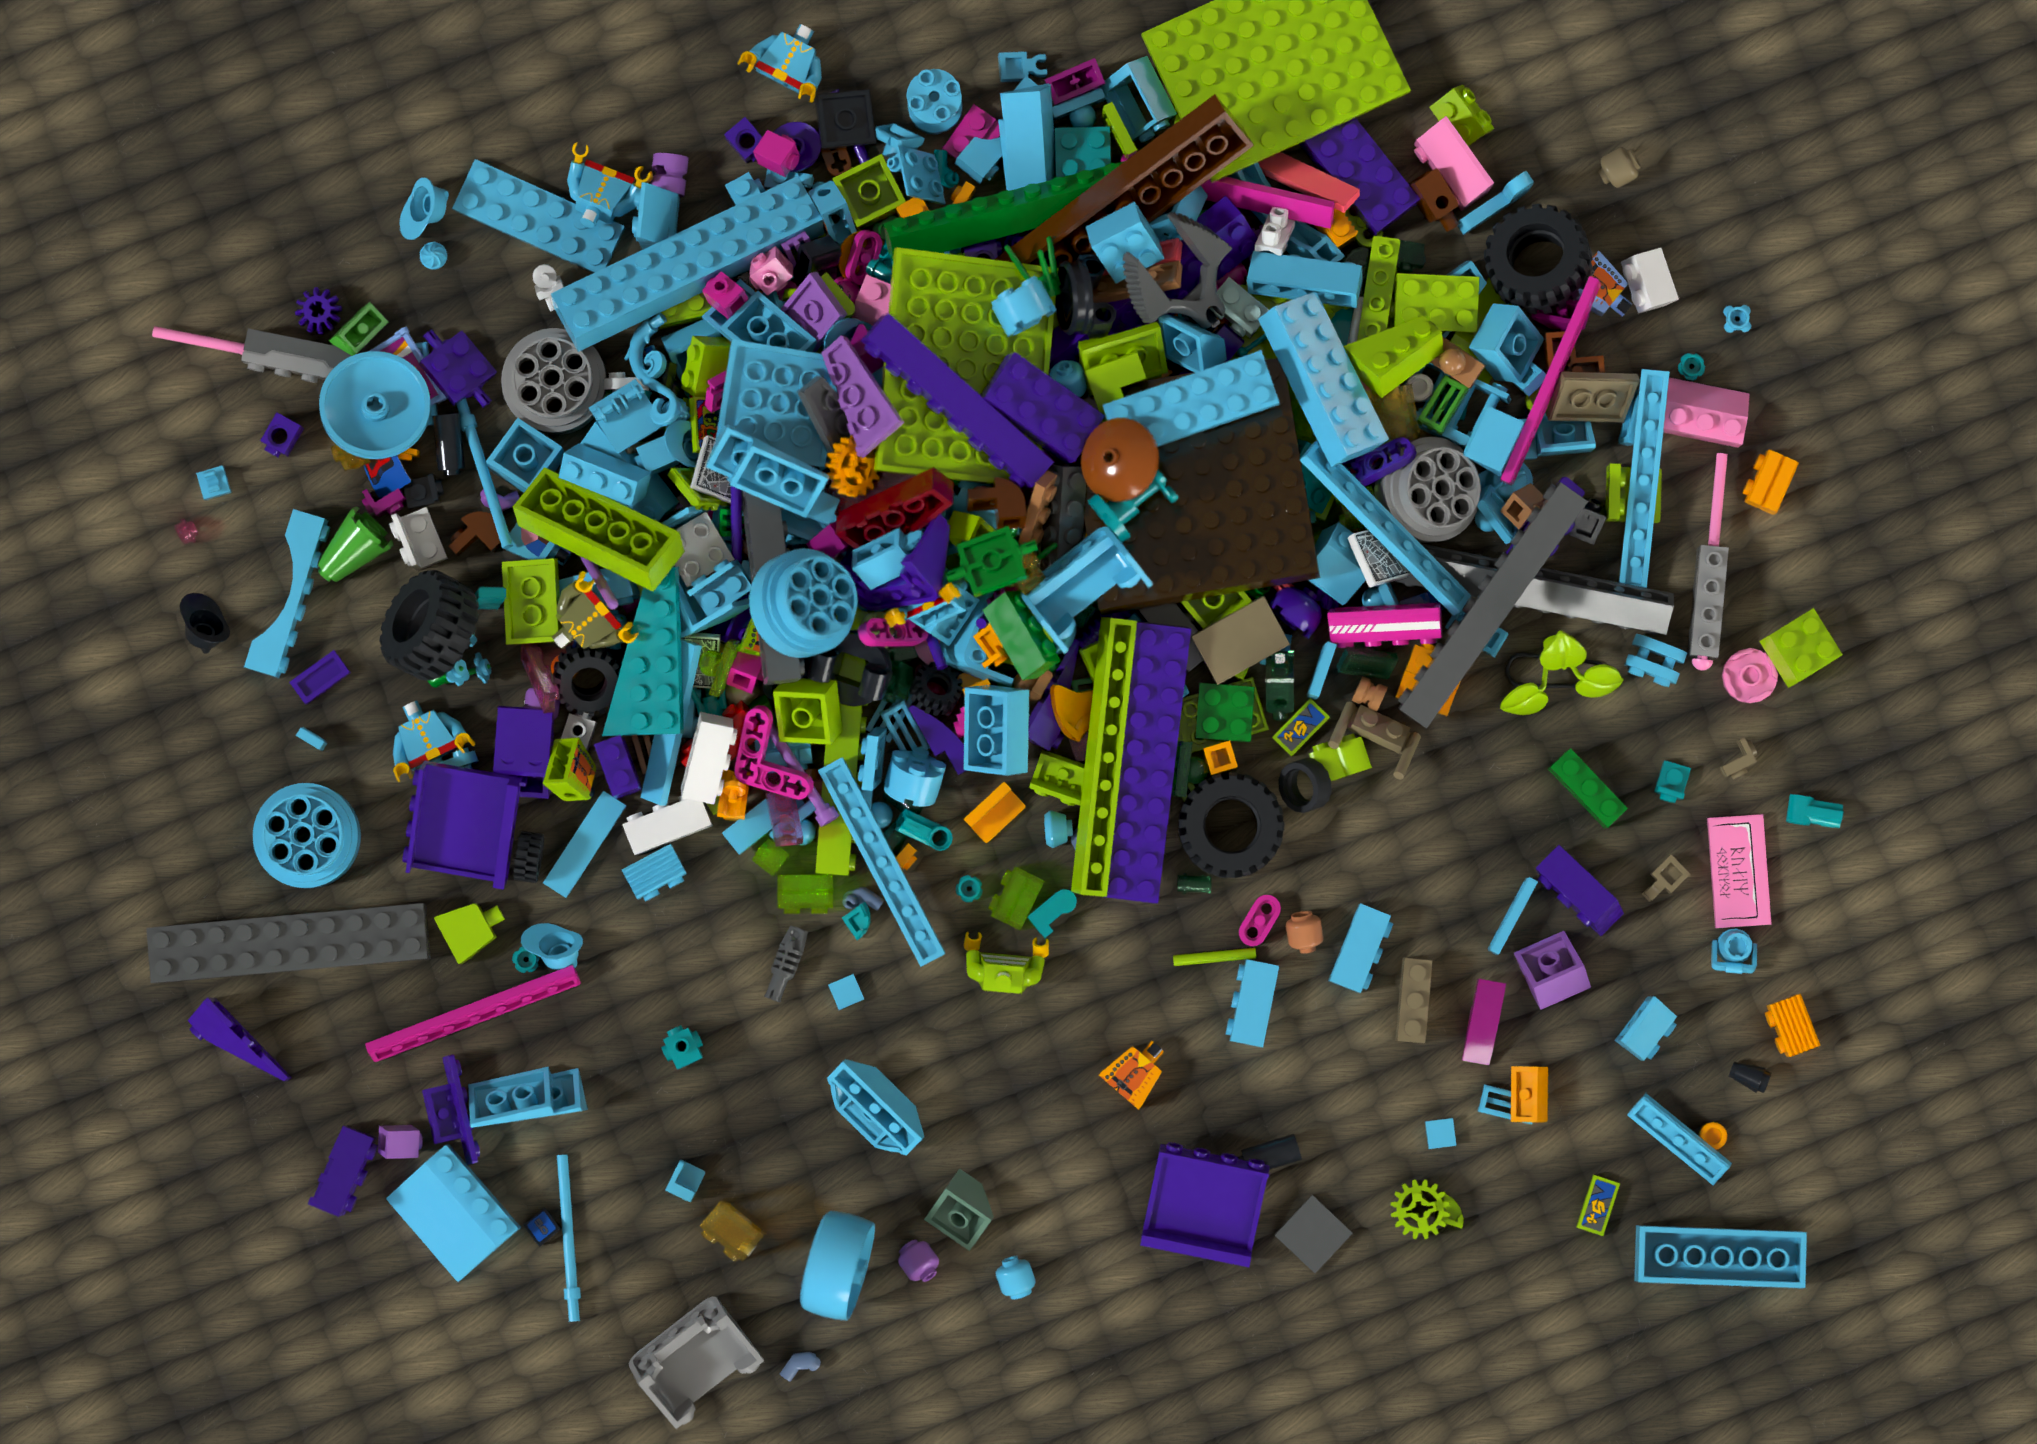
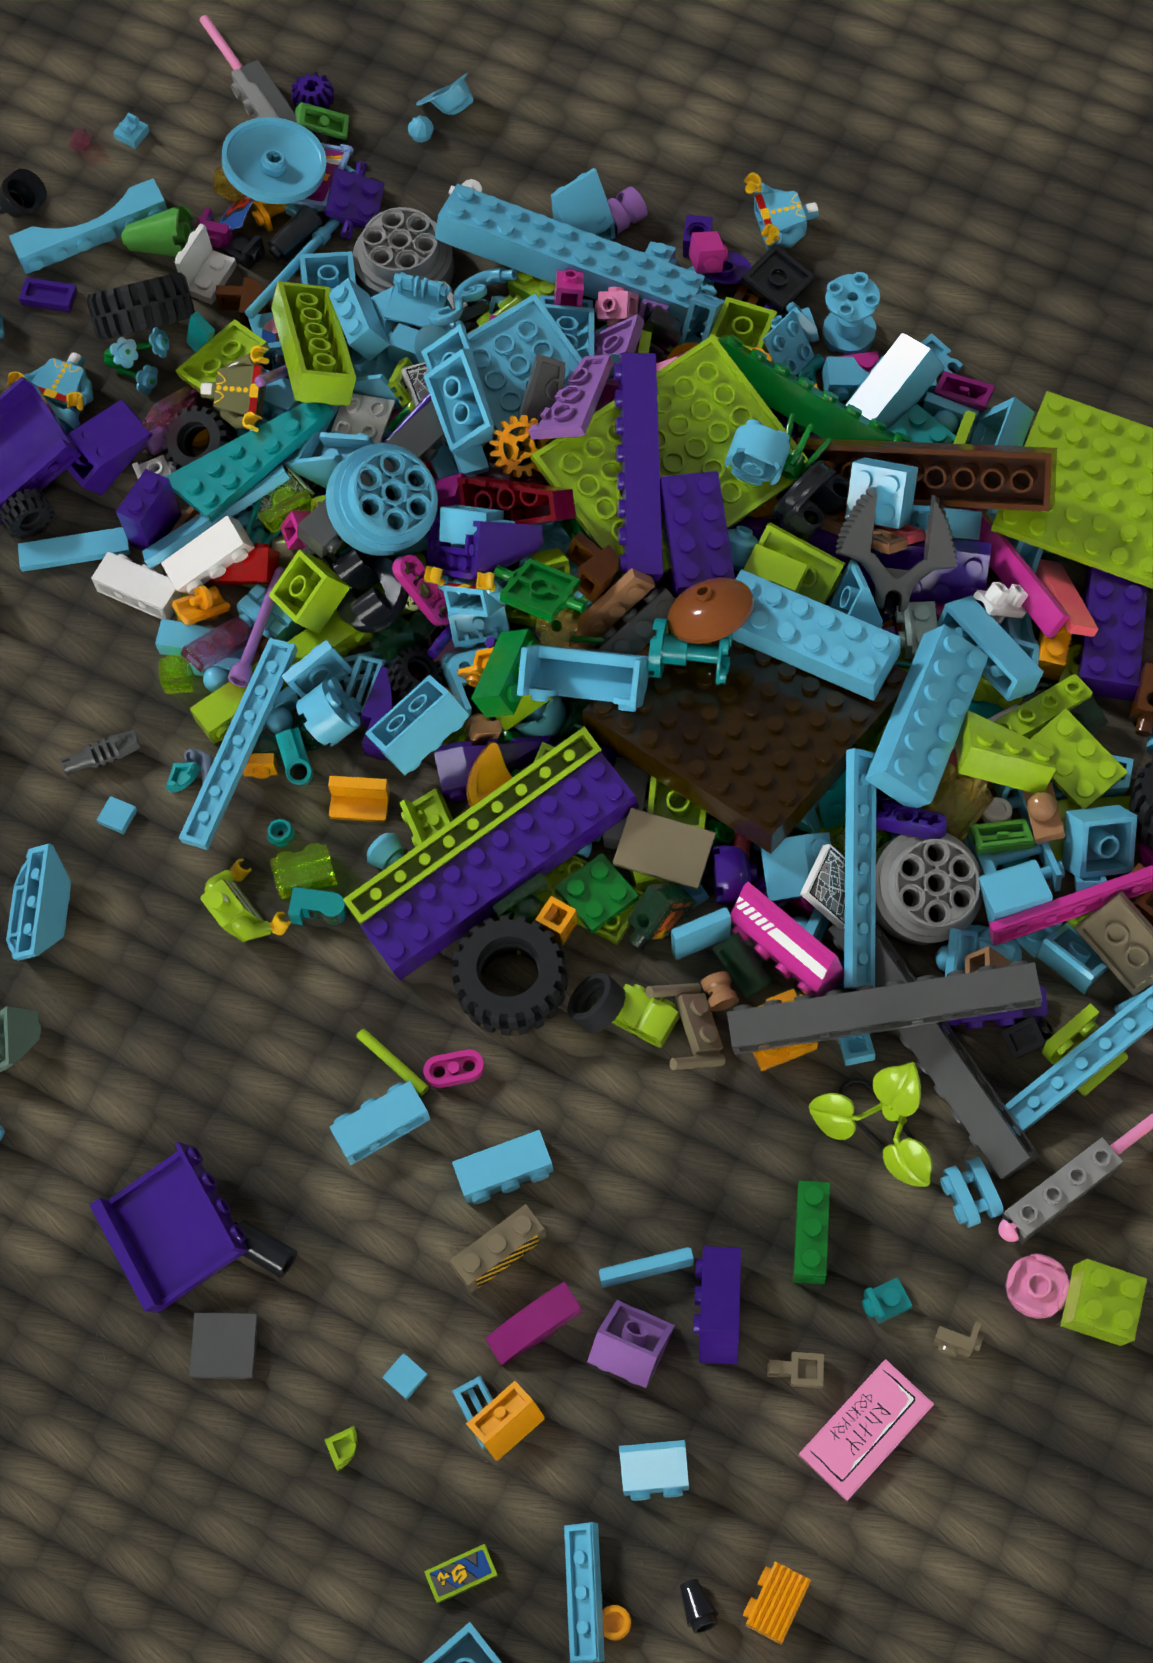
camera: 55 degrees right, 20 degrees down
dark purple brick [260,412,304,458] -> none
medium azure plate [452,159,625,273] -> none
lime torso [543,738,596,801] -> none
medium azure torso [567,142,653,228] -> none
medium azure brick [622,844,687,902] -> none
dark pink beam [735,705,814,800] -> none
clear neon green brick [777,875,834,914] -> none
torso [1099,1041,1164,1110] -> none
clear green pin [1177,873,1211,895] -> none
tile [1272,698,1330,757] -> none
nougat head [1286,911,1324,953] -> none
lime gear [1390,1179,1451,1239] -> none
medium azure piece [1711,929,1757,974] -> none
teal piece [1786,794,1843,828] -> none

